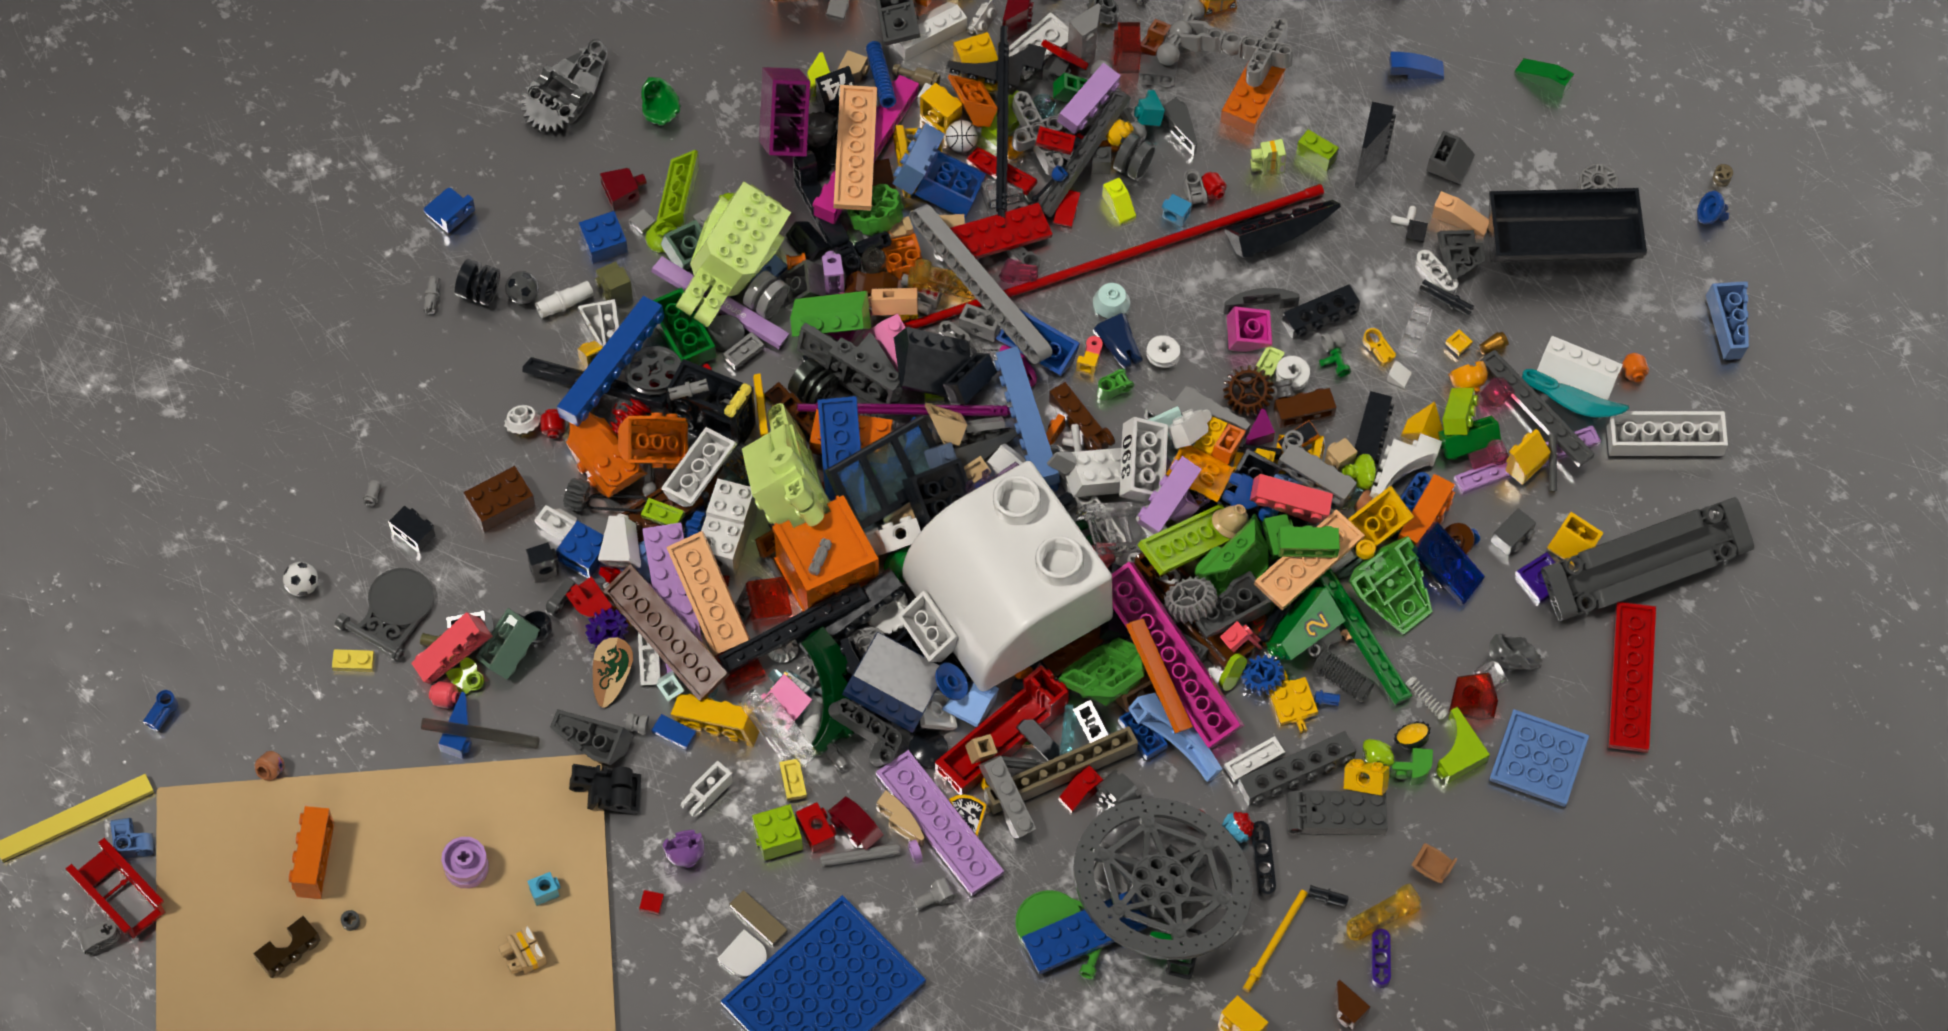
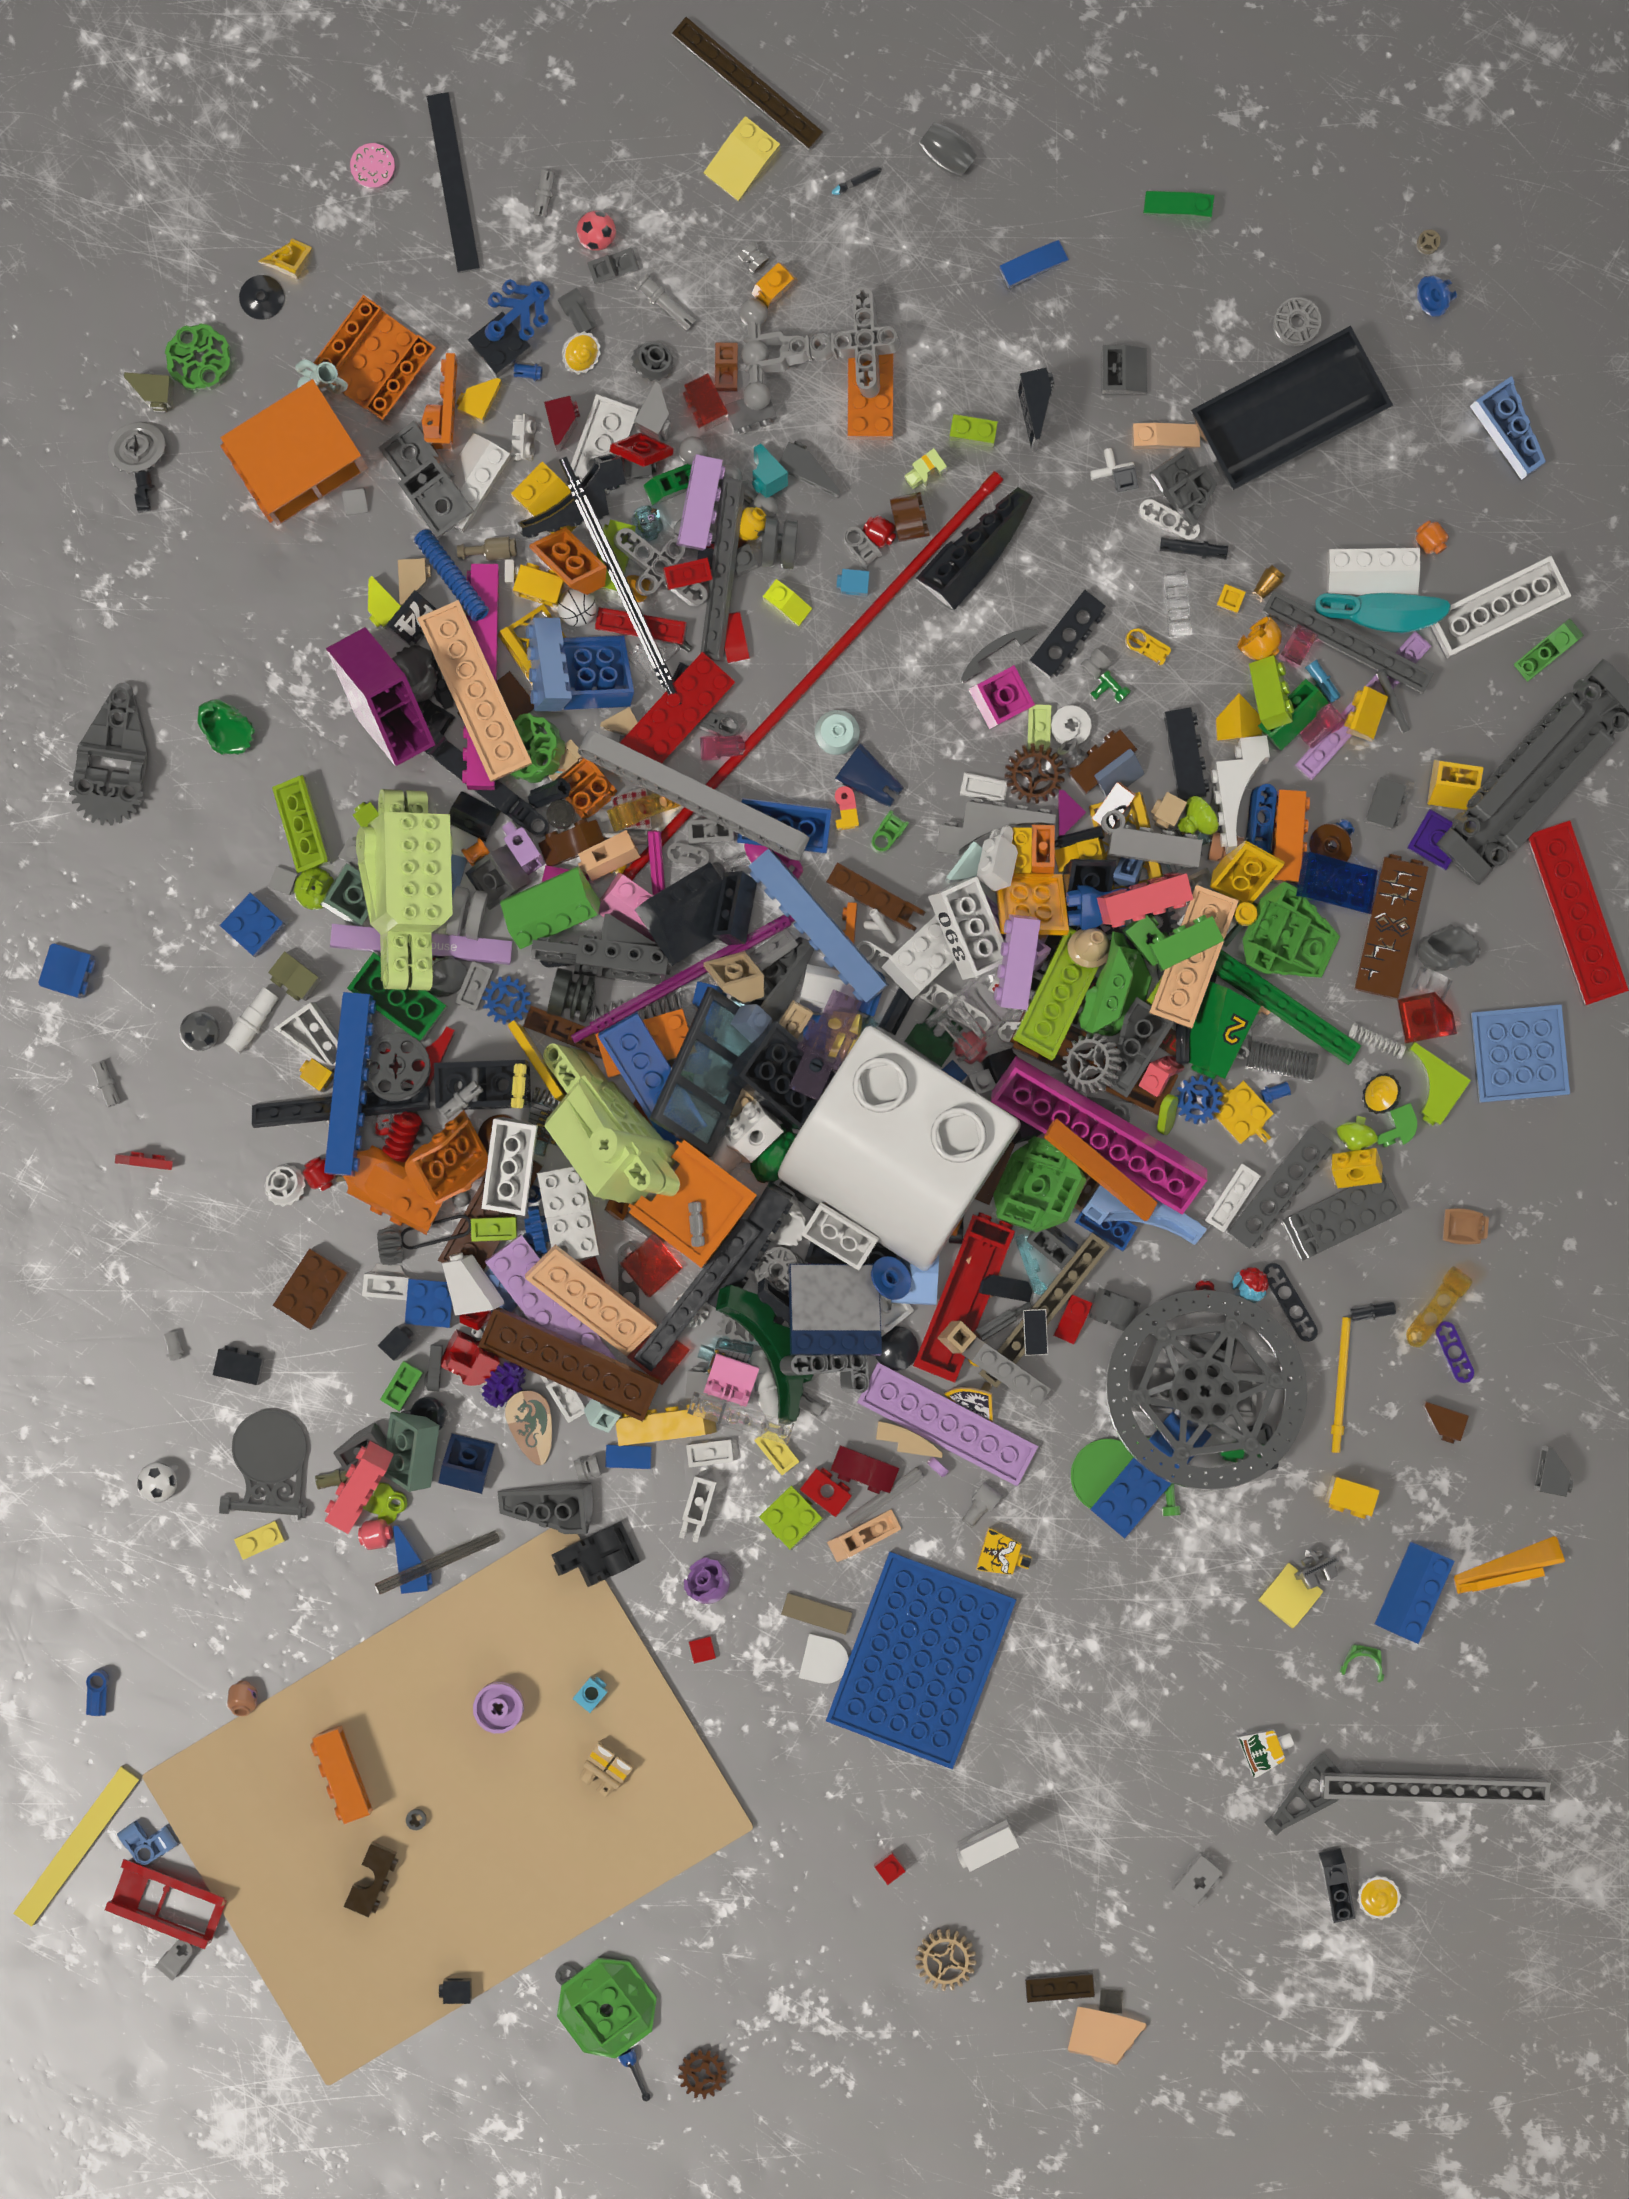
camera: 25 degrees left, 25 degrees up
black wheel [454,259,500,306] -> none
dark red torso [600,168,647,211] -> none
hinge [1032,165,1068,202] -> none
light grey slope [1047,452,1076,474] -> none
white piece [1146,335,1181,368] -> none
white slope [1387,360,1412,389] -> none
none -> red wing [115,1152,173,1170]
none -> bright green brick [380,1361,424,1411]
none -> dark blue slope [438,1433,495,1494]
none -> blue gear [482,976,531,1025]
none -> dark pink axle [648,830,665,895]
none -> white plate [686,1439,734,1467]
none -> light nougat slope [827,1509,901,1562]
none -> reddish brown brick [890,492,930,542]
none -> white tile [960,772,1007,803]
none -> torso [976,1527,1032,1575]
none -> black tile [1023,1309,1048,1356]
none -> sand blue tile [1095,749,1145,798]
none -> dark azure axle [1305,660,1340,703]
none -> reddish brown brick [1352,854,1429,1000]
none -> bright green slope [1513,618,1584,682]

